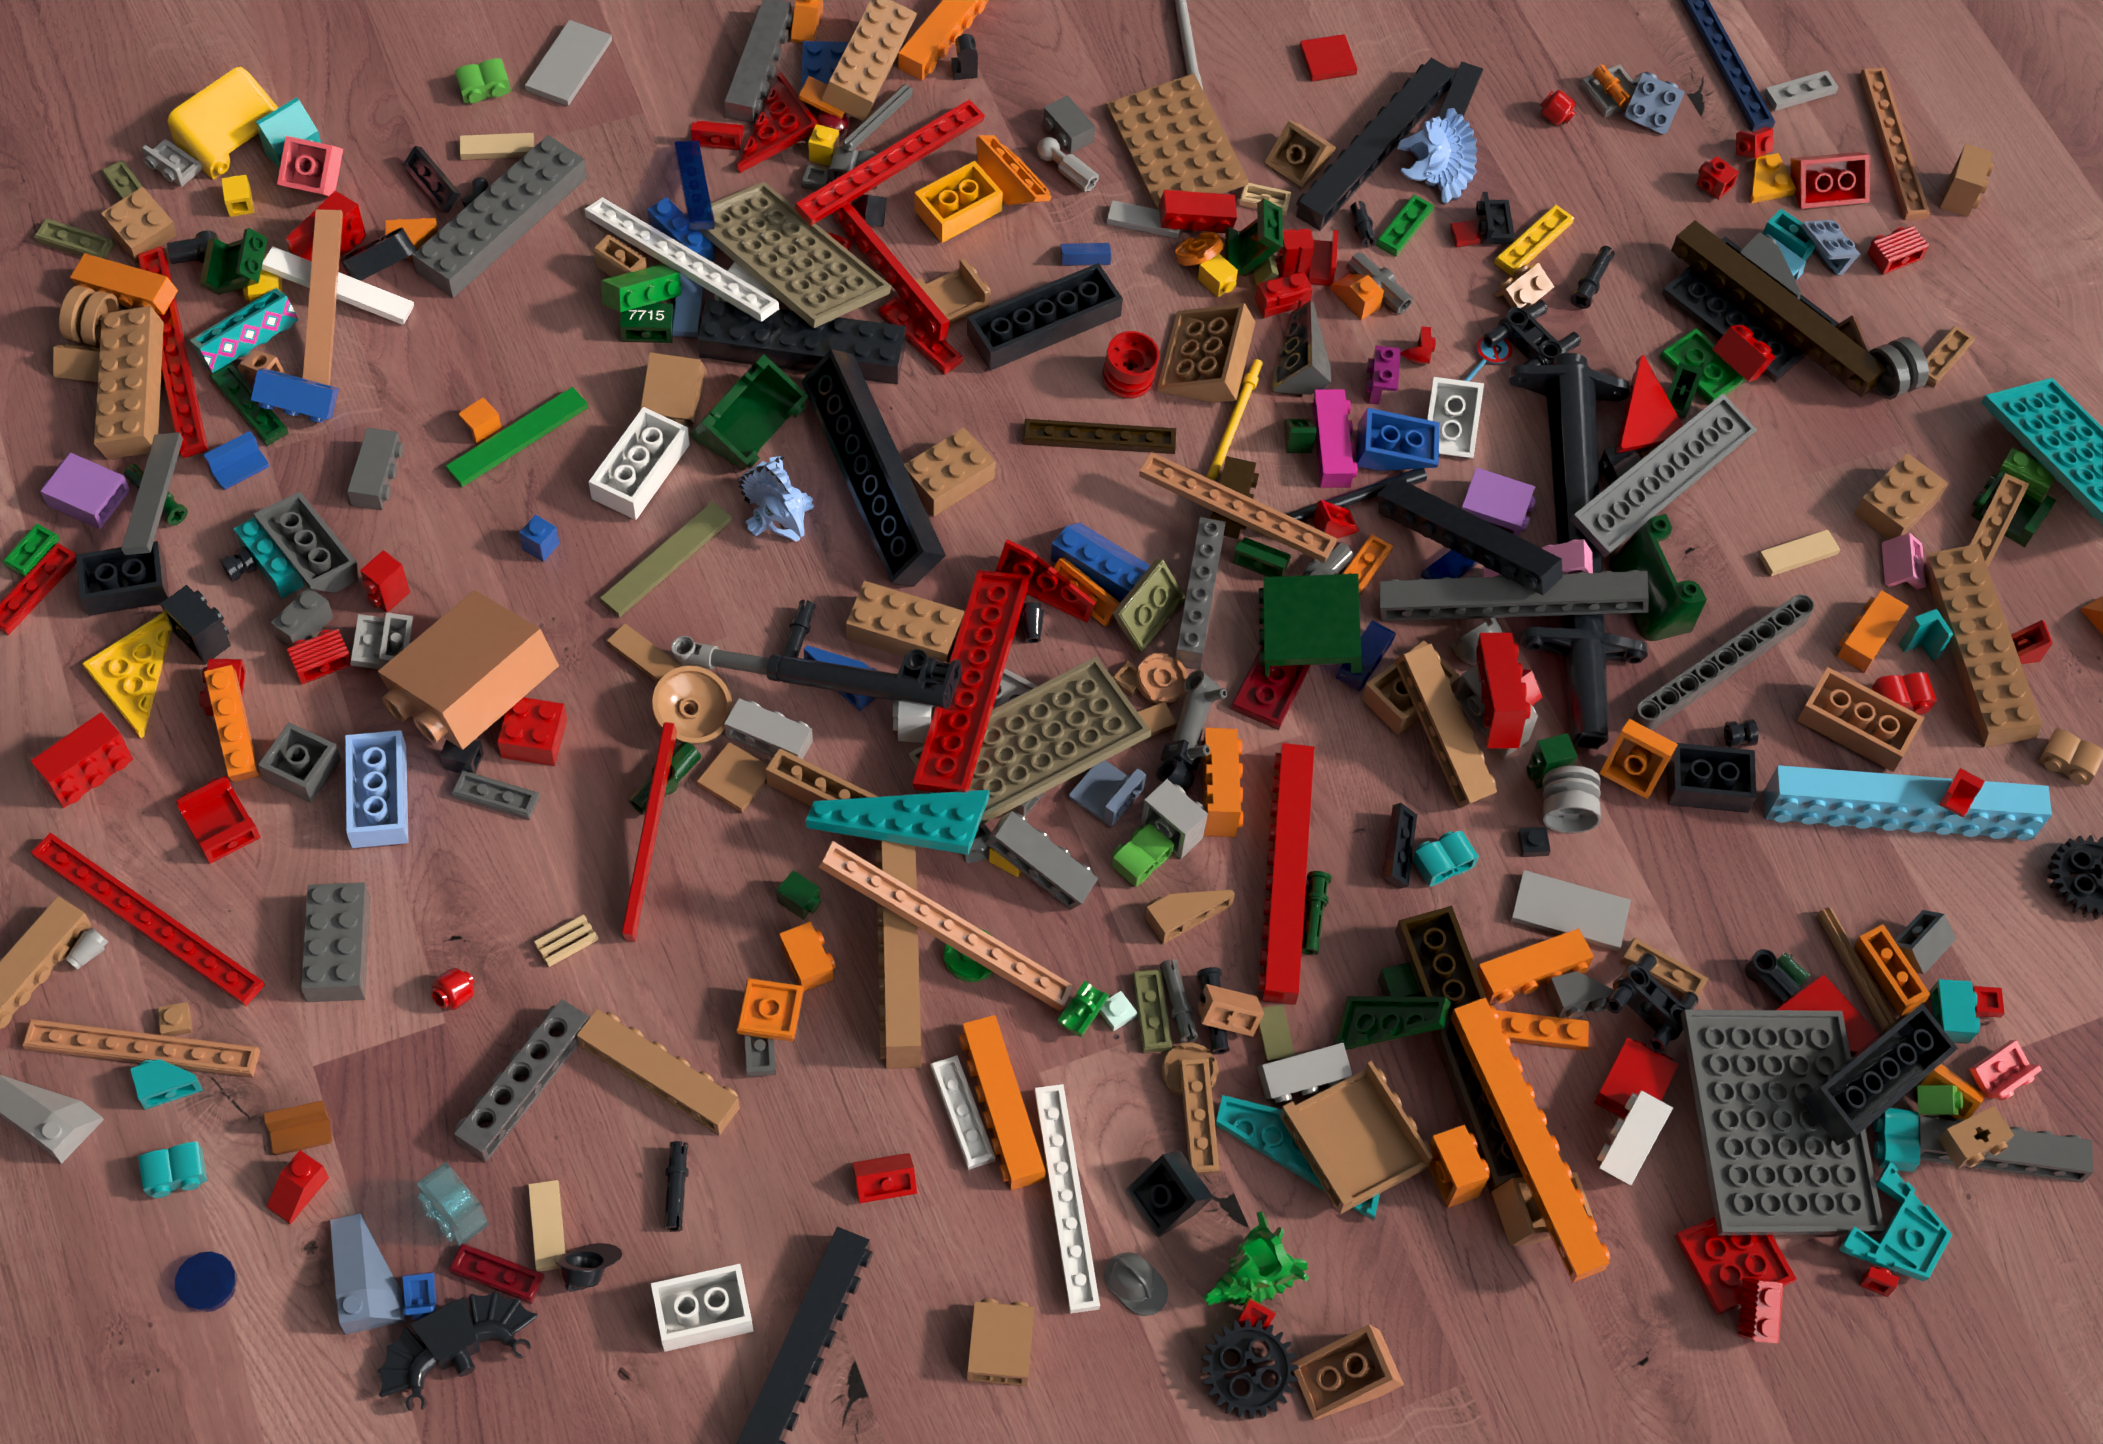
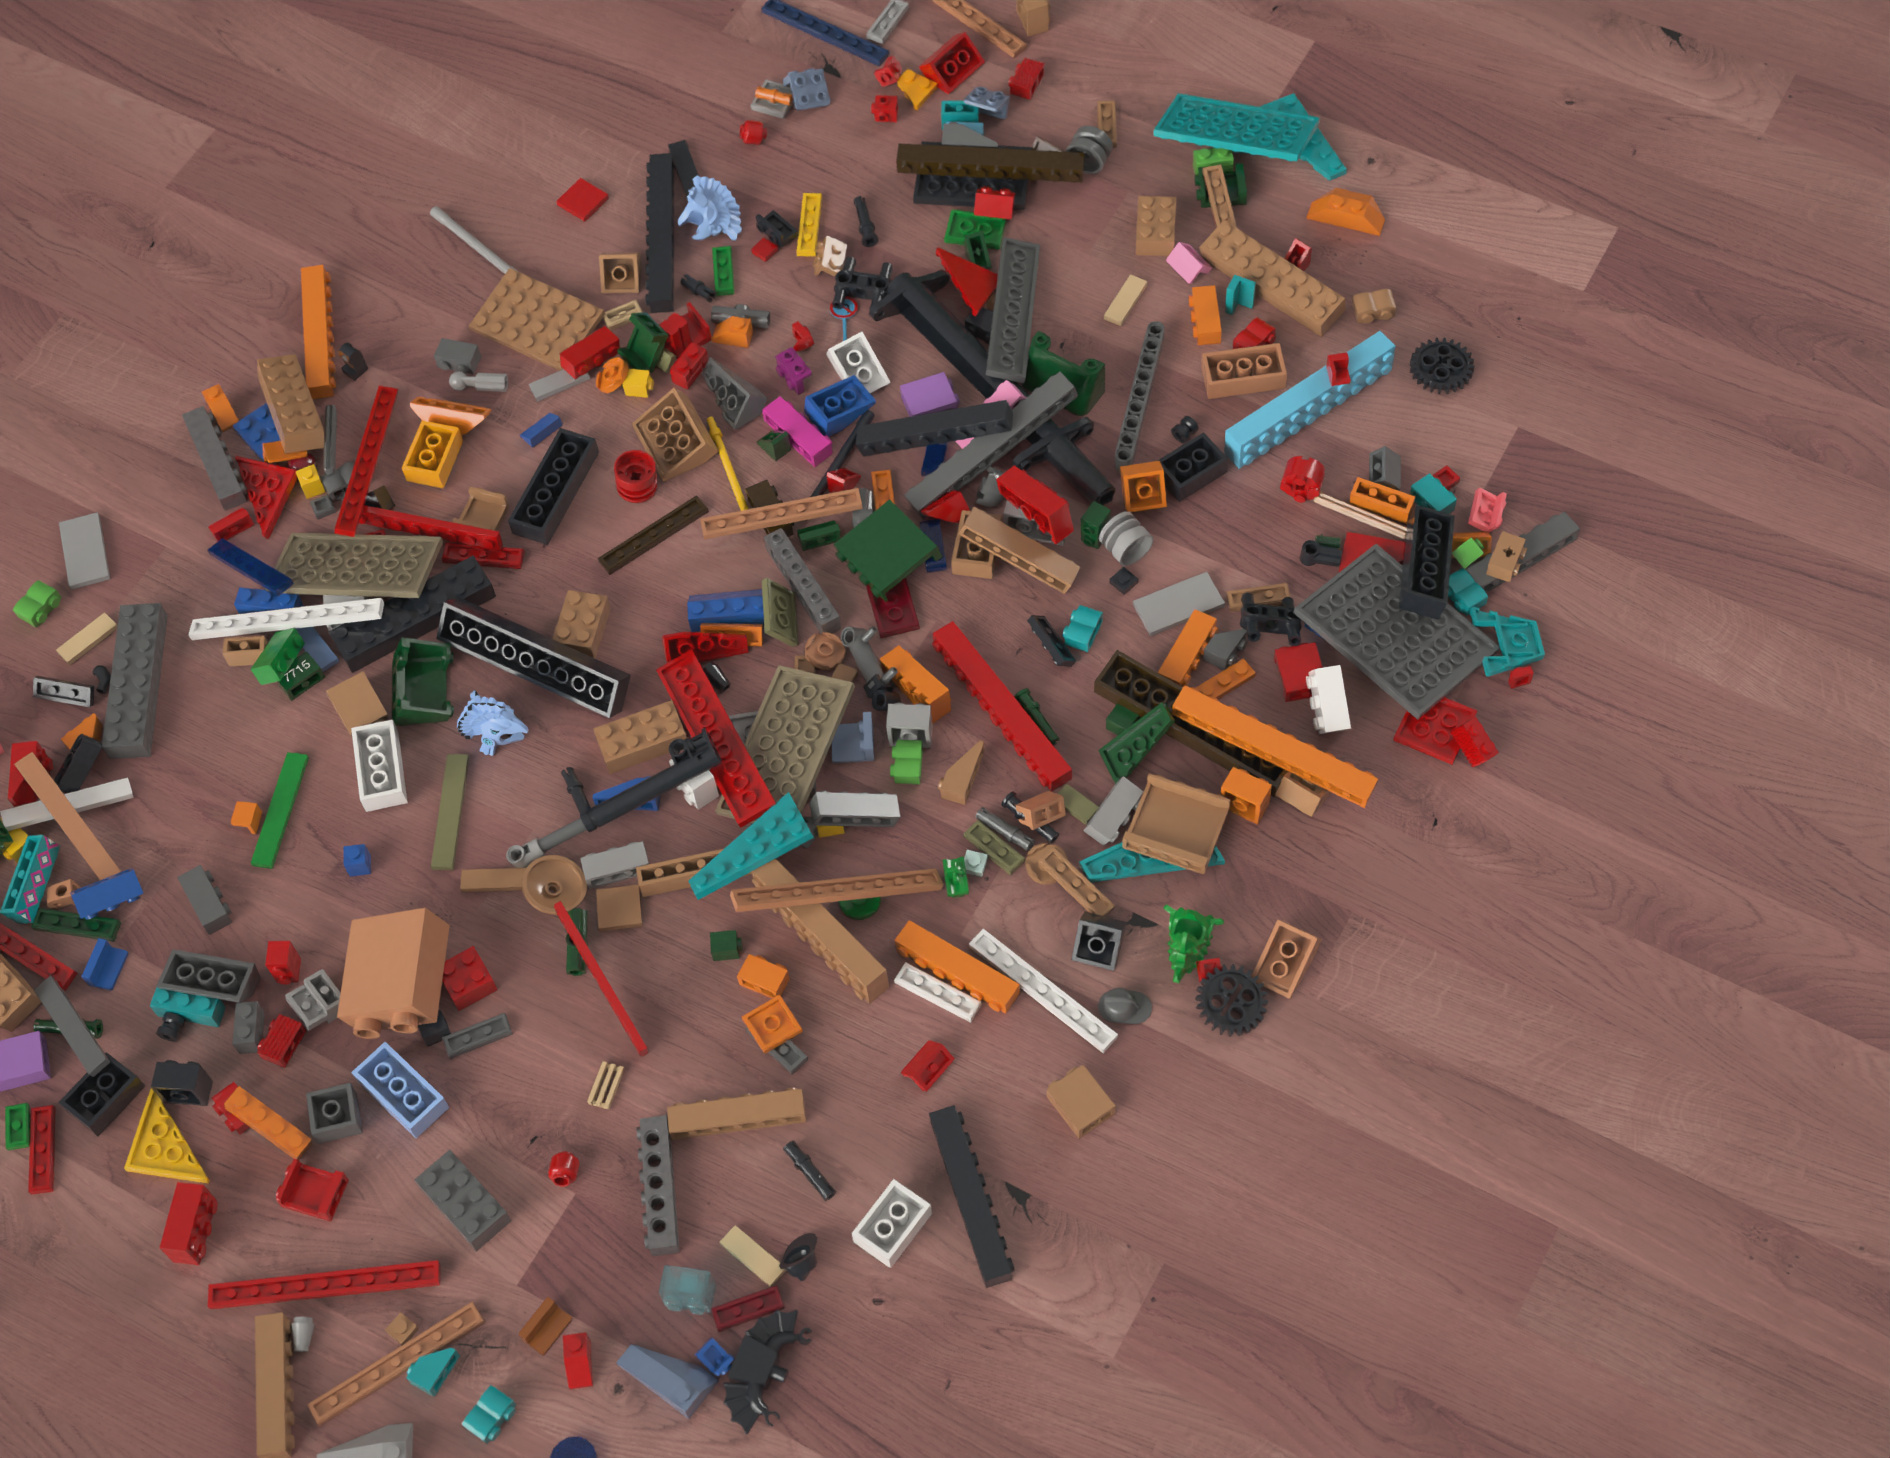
camera: 30 degrees left, 0 degrees up
none -> red slope [921,490,970,523]
none -> red brick [1280,456,1325,503]

